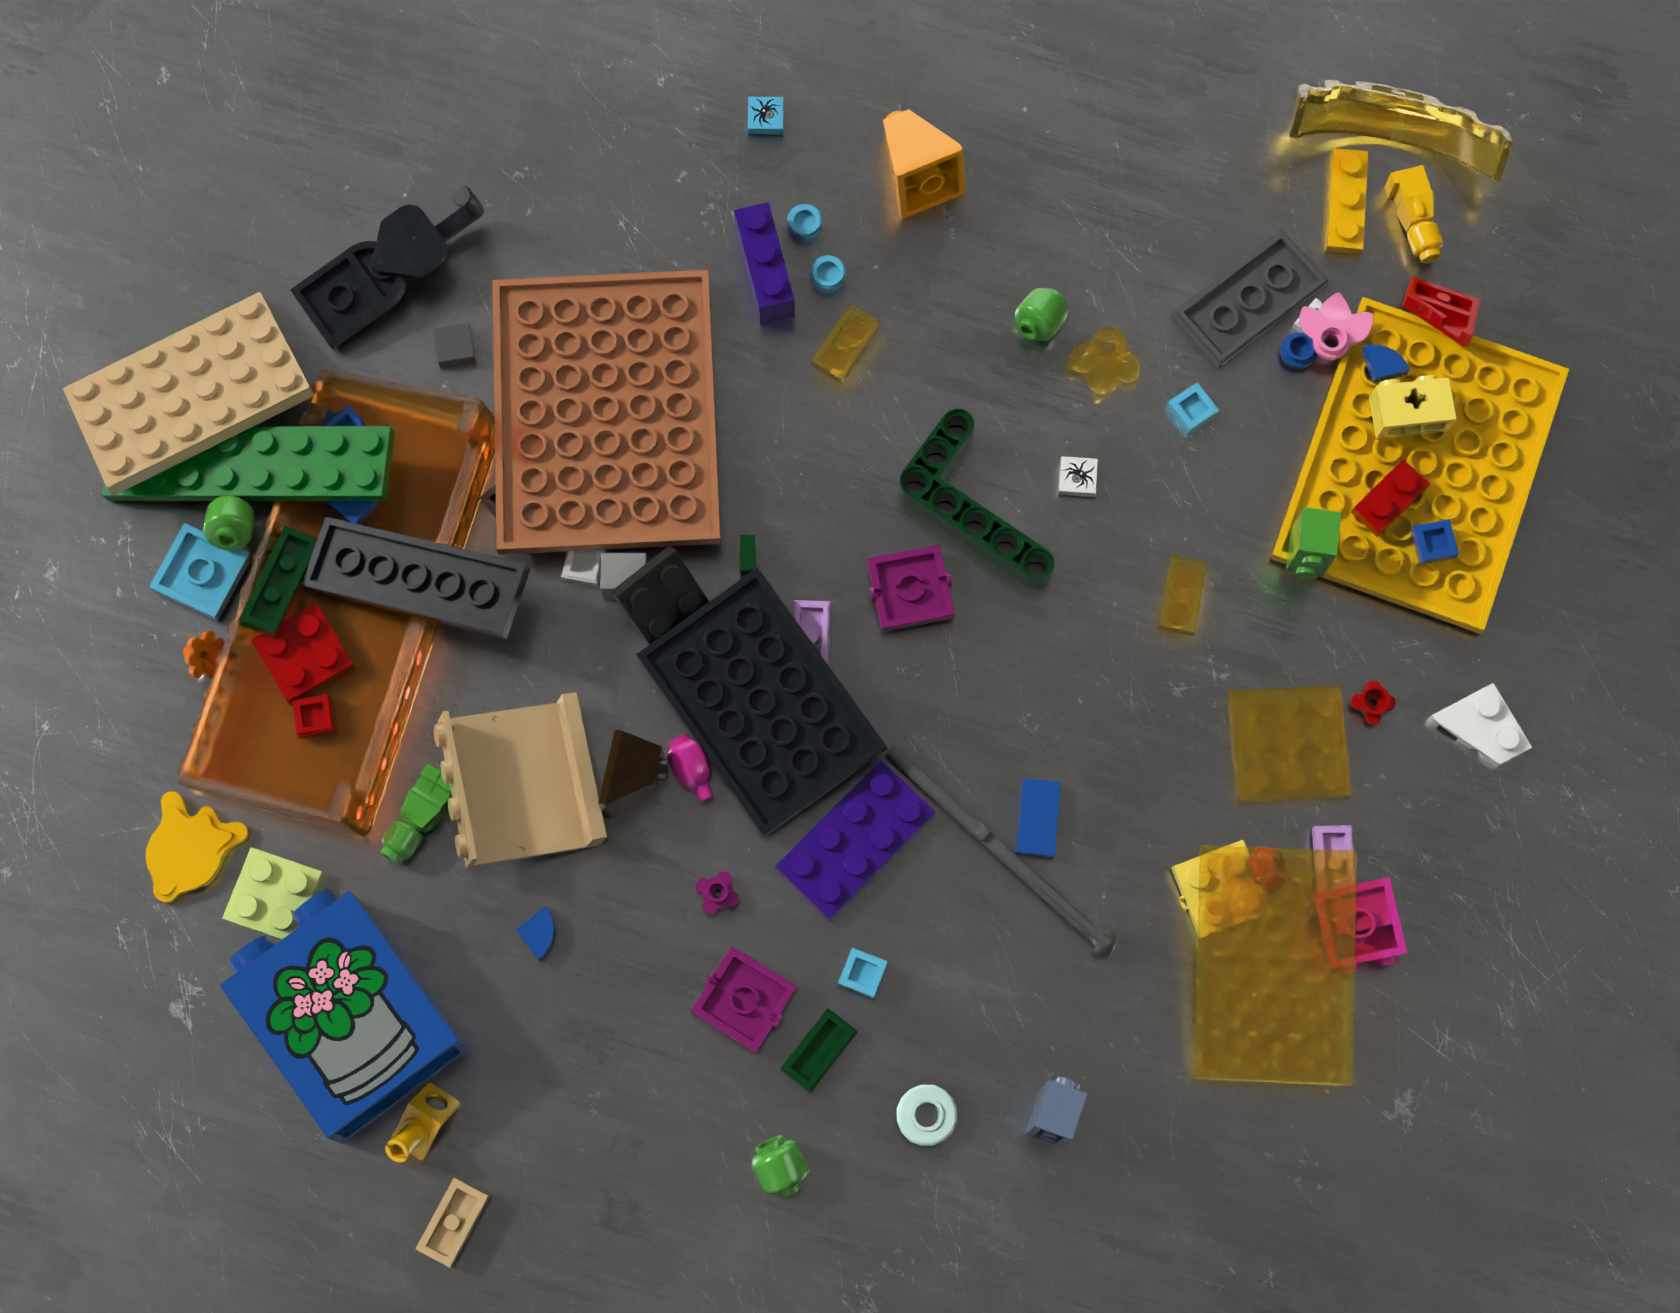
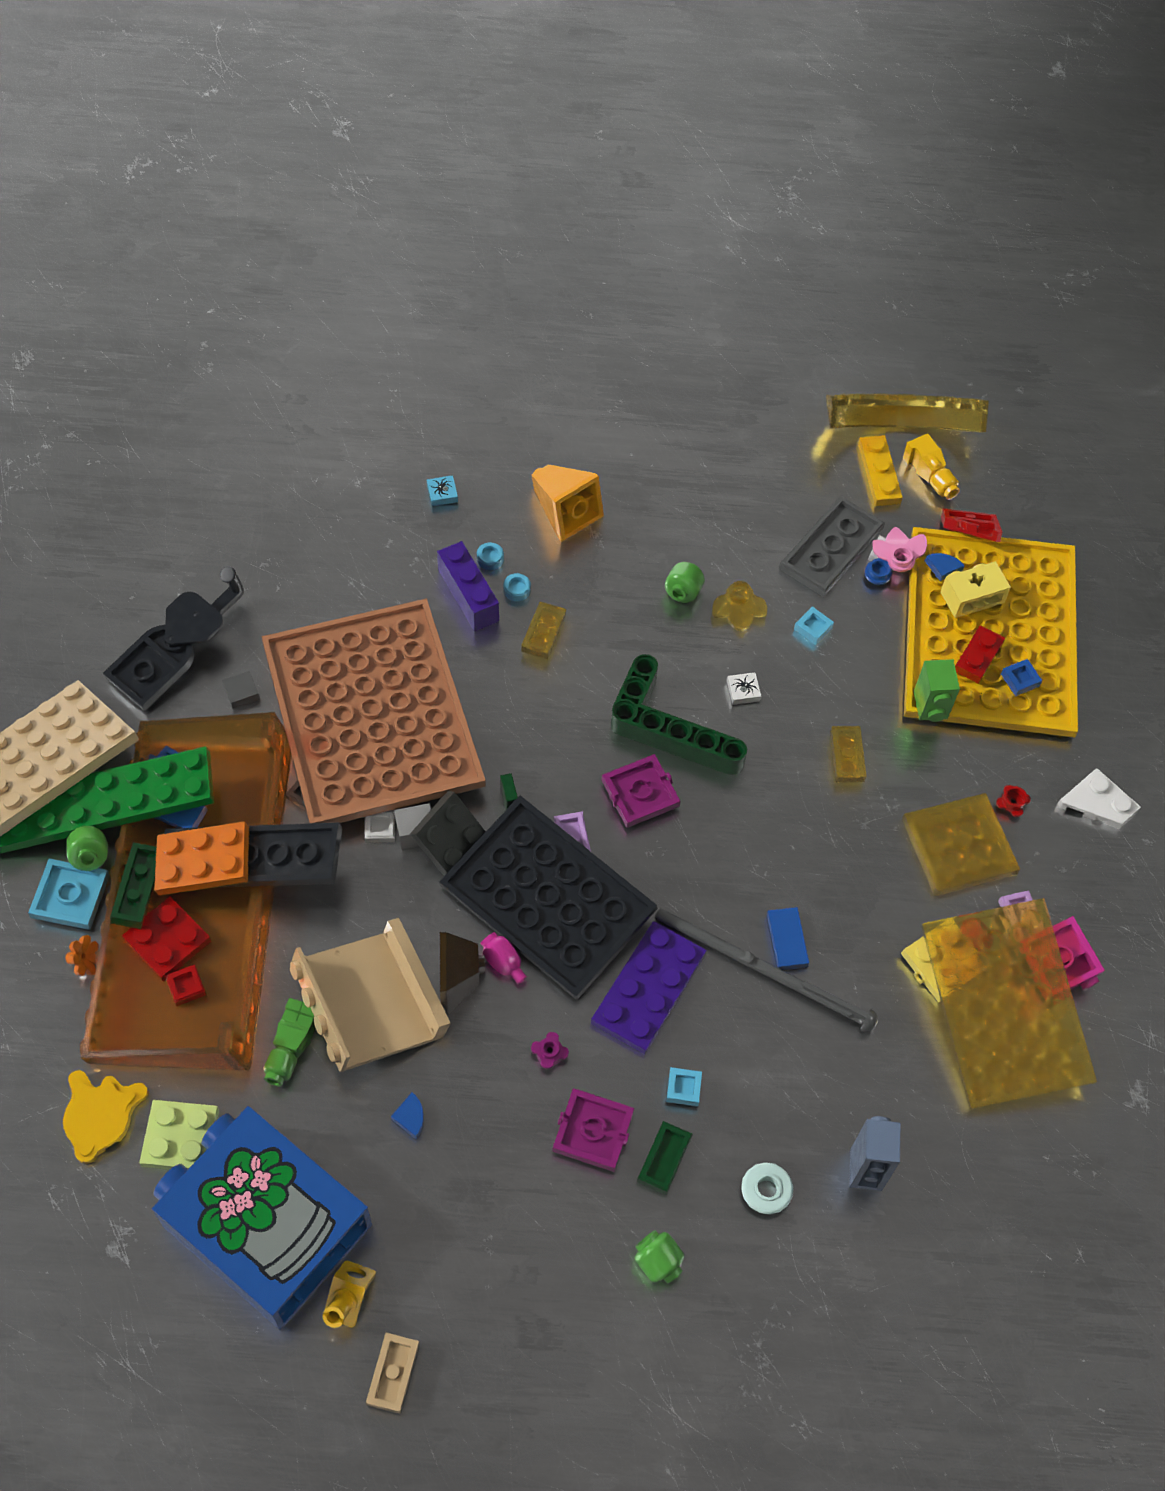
camera: 15 degrees left, 15 degrees down
none -> orange plate [154,821,249,895]

